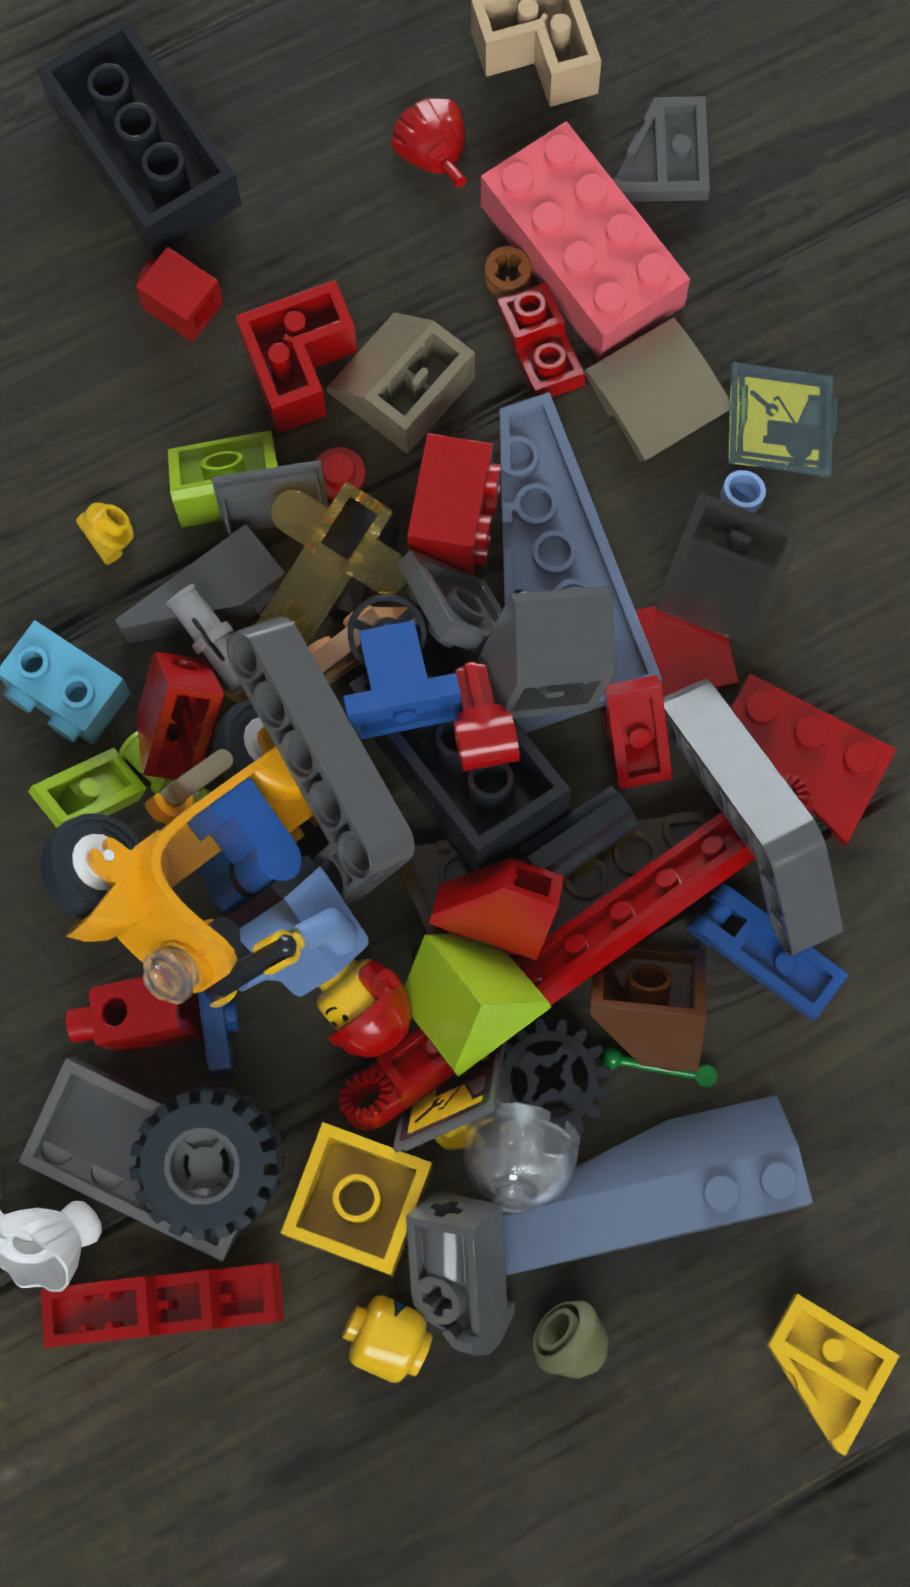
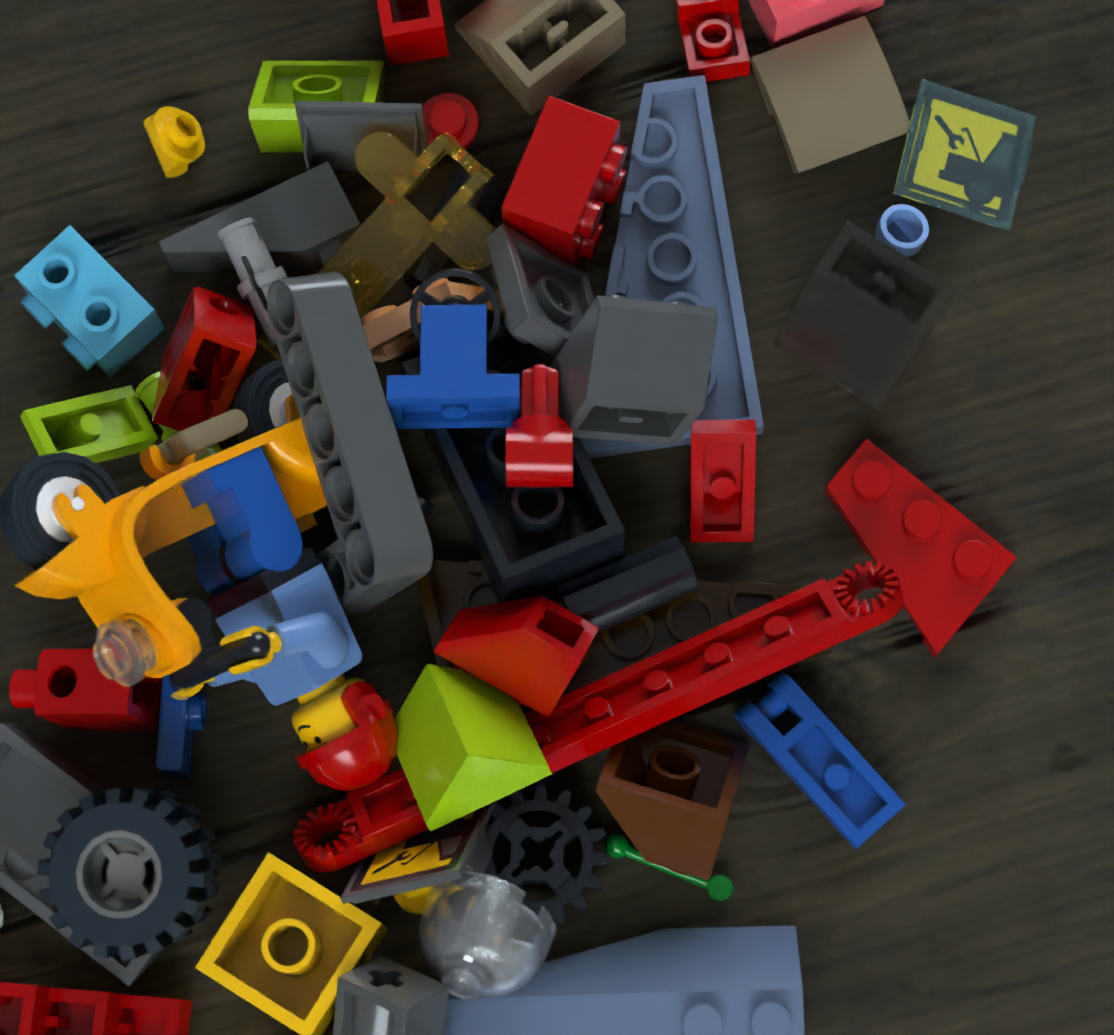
camera: 15 degrees right, 0 degrees up
red piece [635,594,739,697] -> none
dark grey beam [663,678,843,957] -> none

